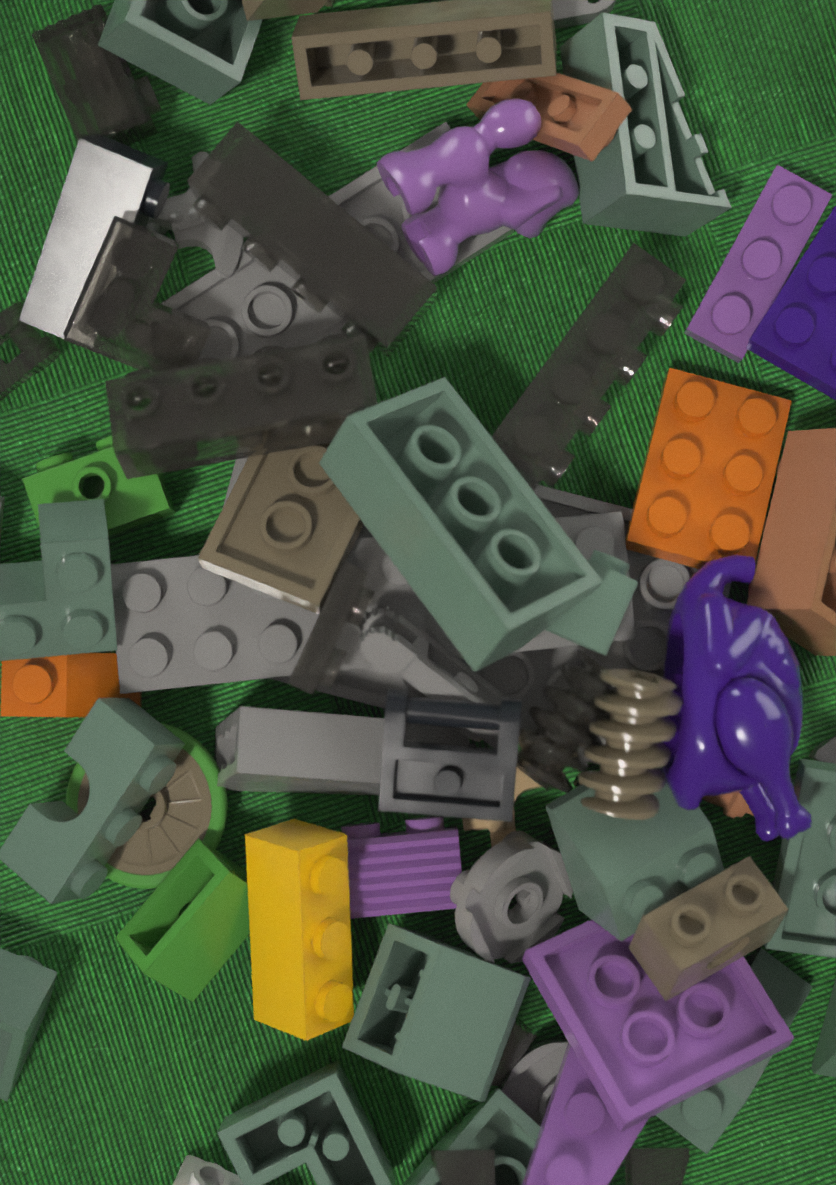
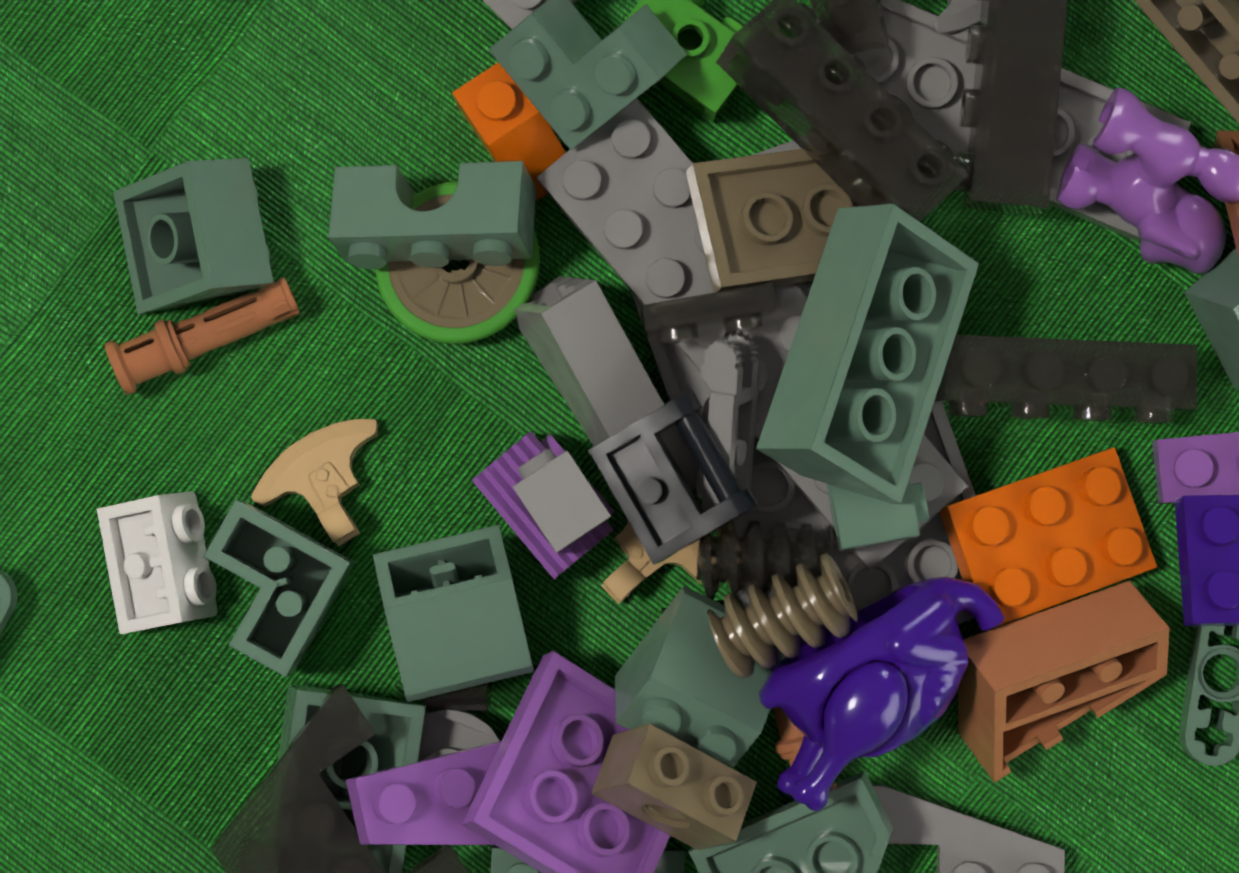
camera: 50 degrees right, 0 degrees up
bright green brick [115,838,250,1002] -> none
yellow brick [245,819,354,1041] -> none
light grey plate [450,830,573,964] -> none
none -> nougat pin [104,277,301,396]
none -> tan piece [252,419,378,547]
none -> light grey brick [512,448,611,553]

